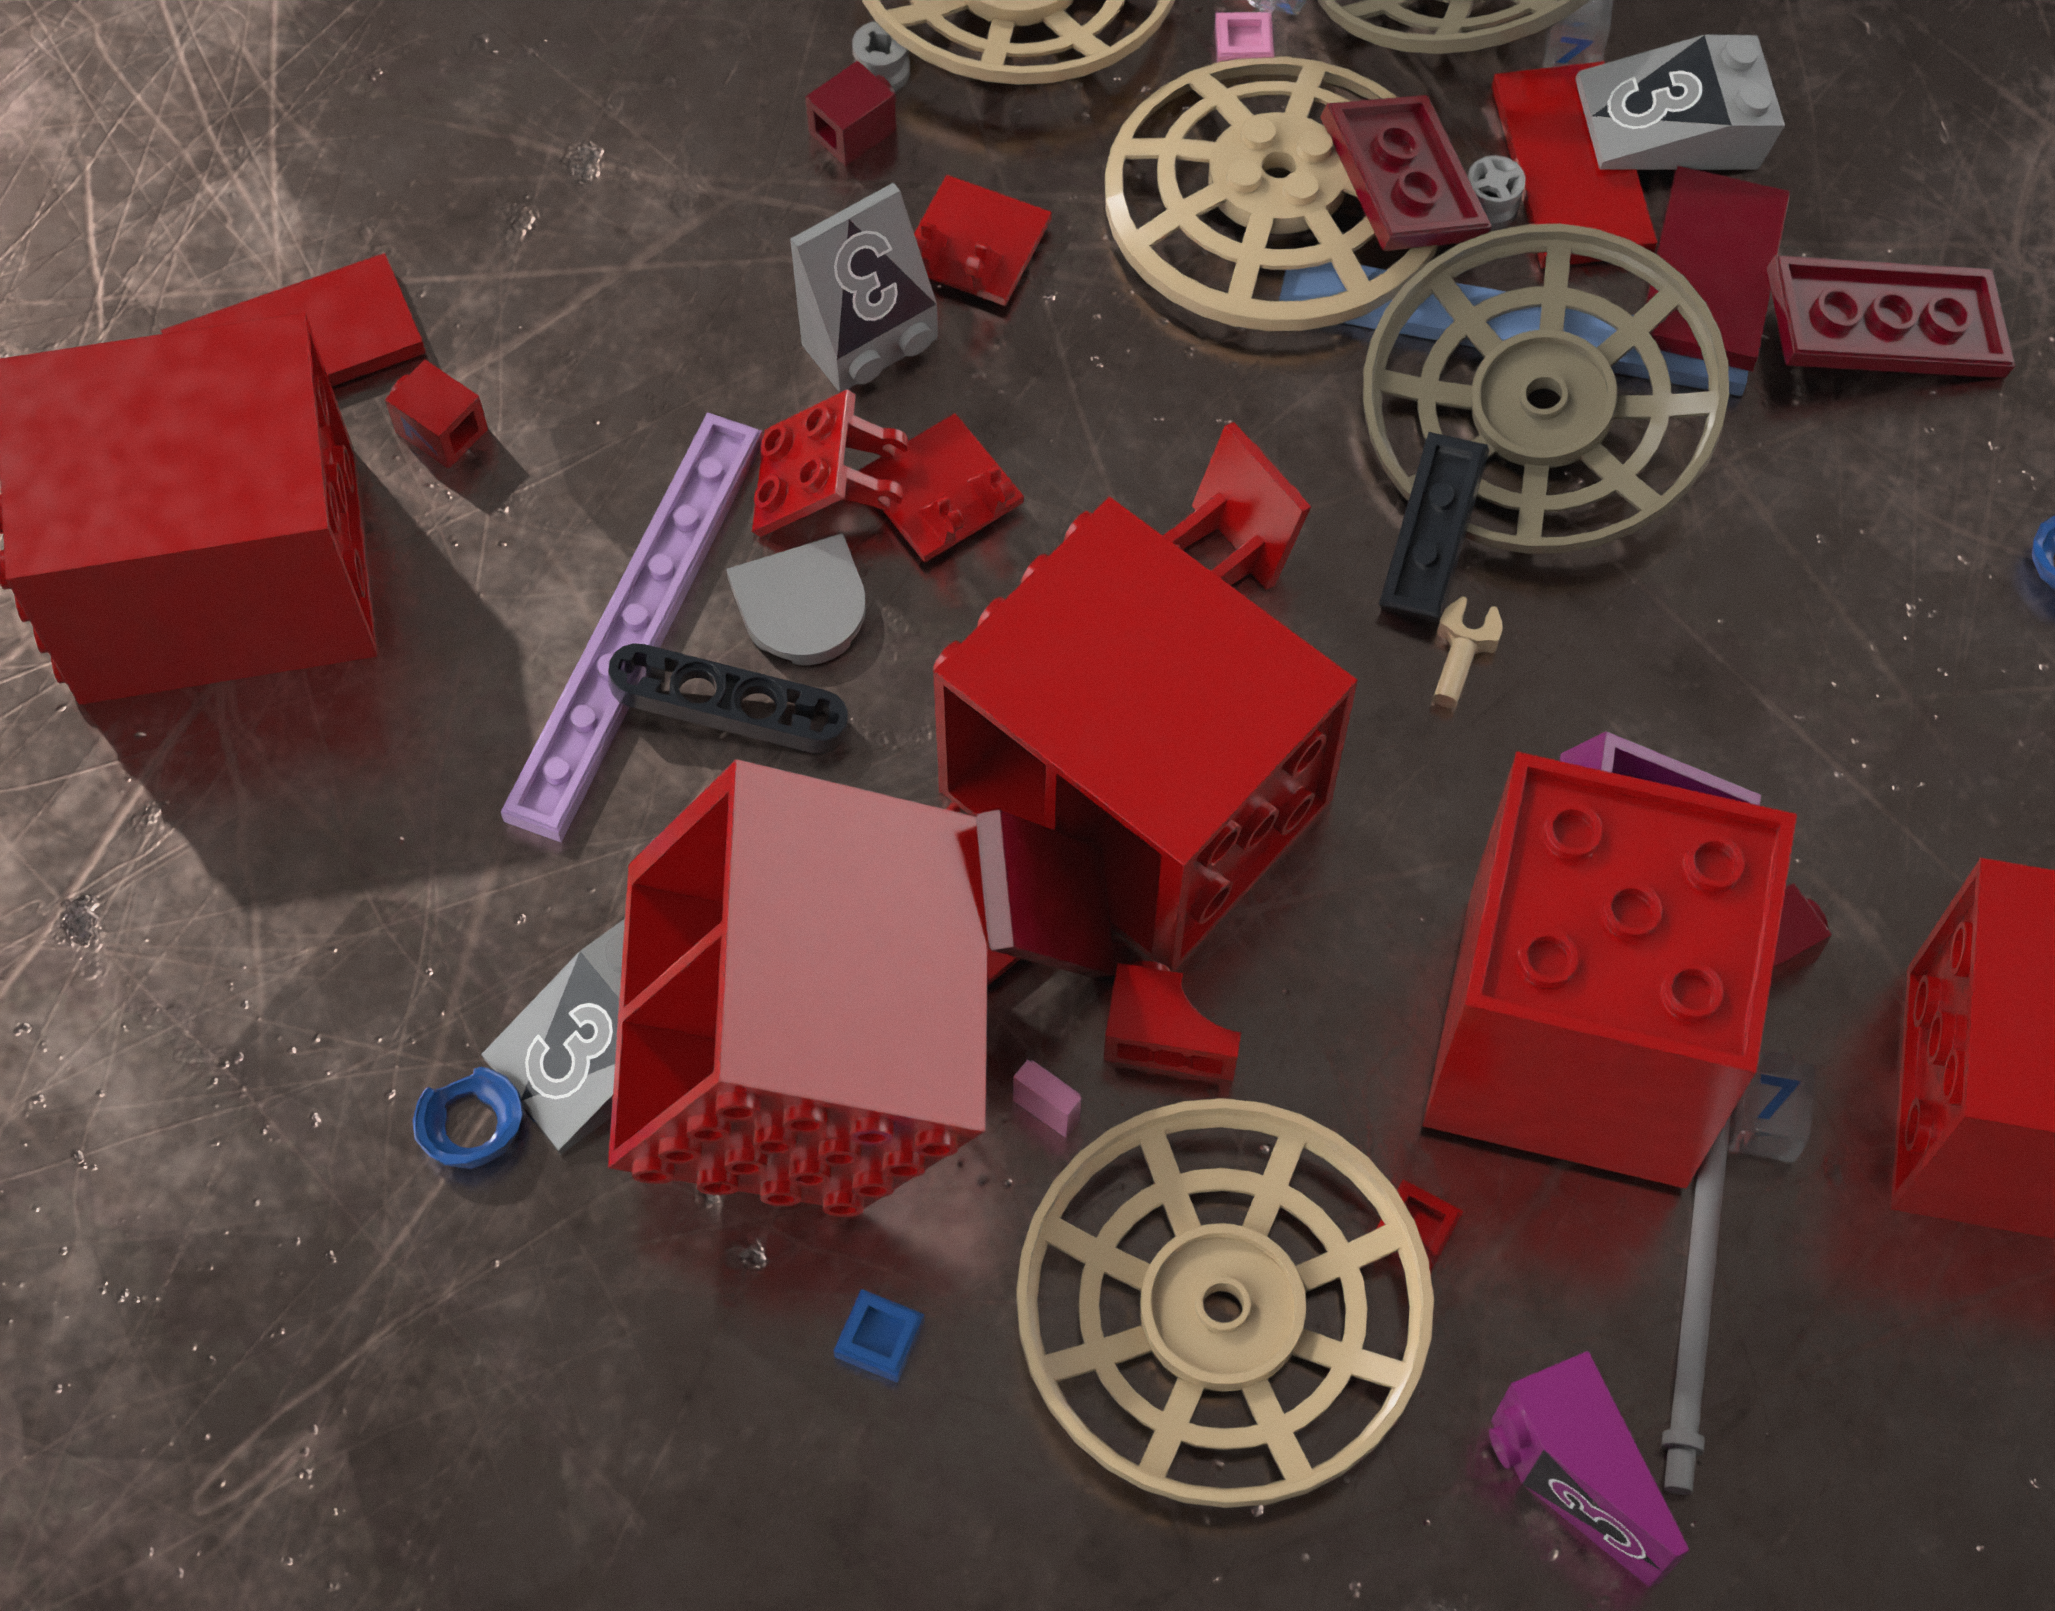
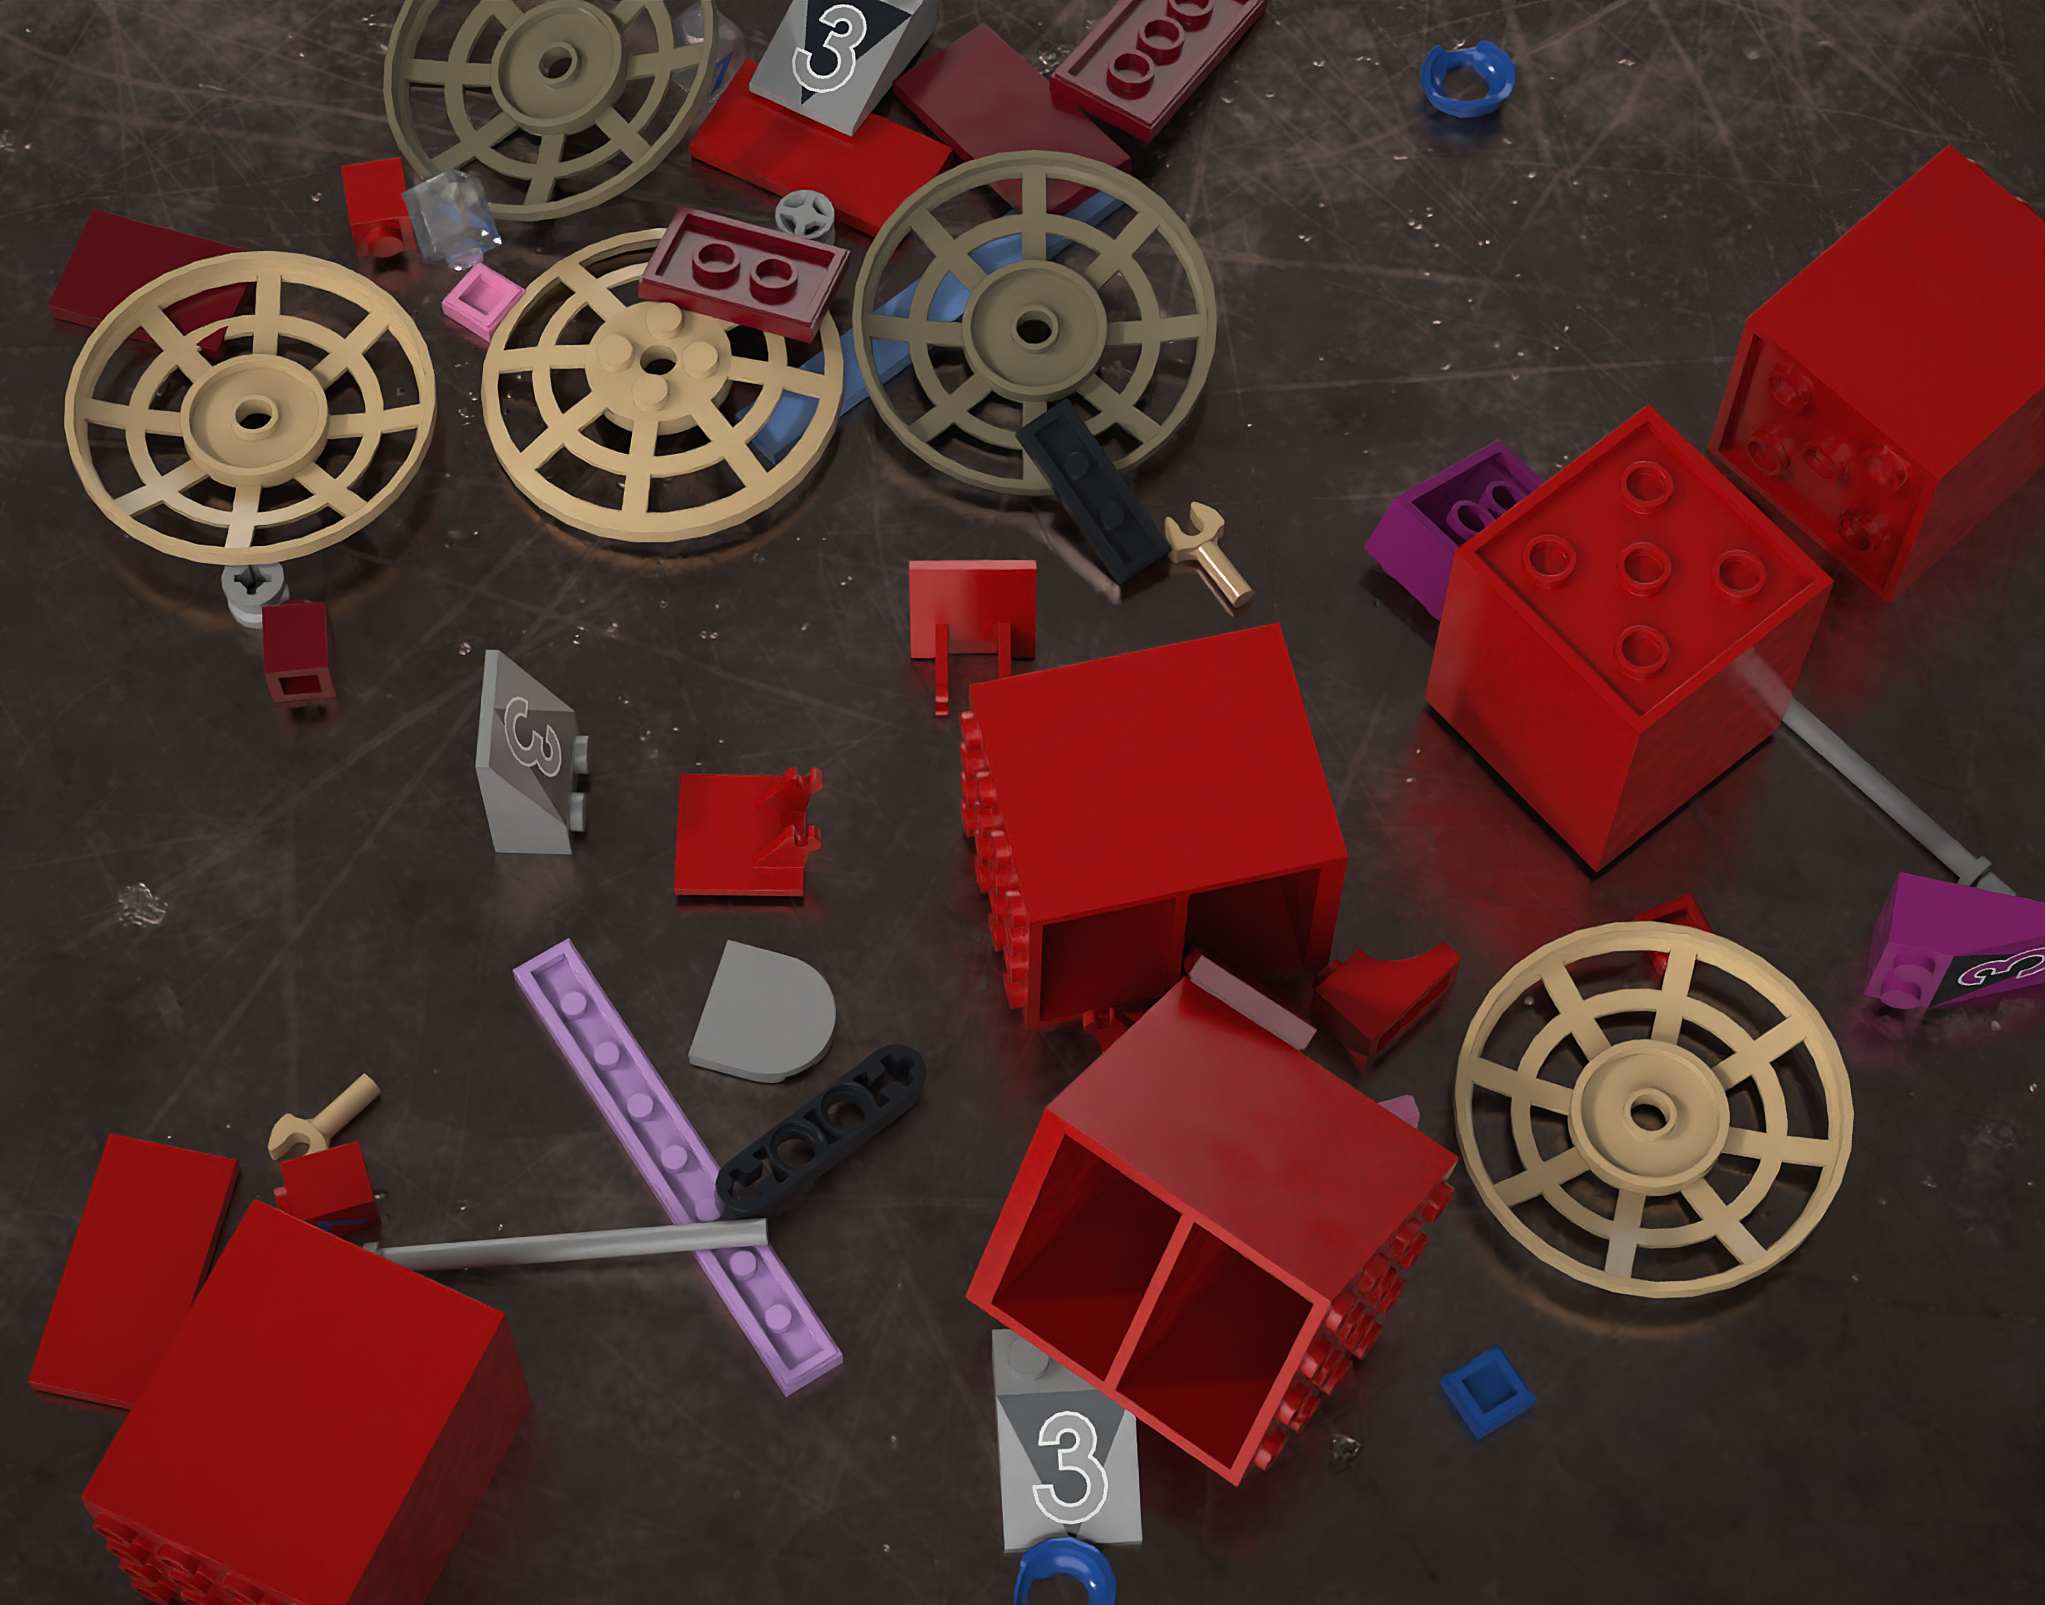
camera: 55 degrees left, 0 degrees up
red plate [752,389,908,537] -> none
red plate [914,174,1052,306] -> none
none -> tan bar [267,1074,381,1160]
none -> light grey bar [363,1218,769,1273]

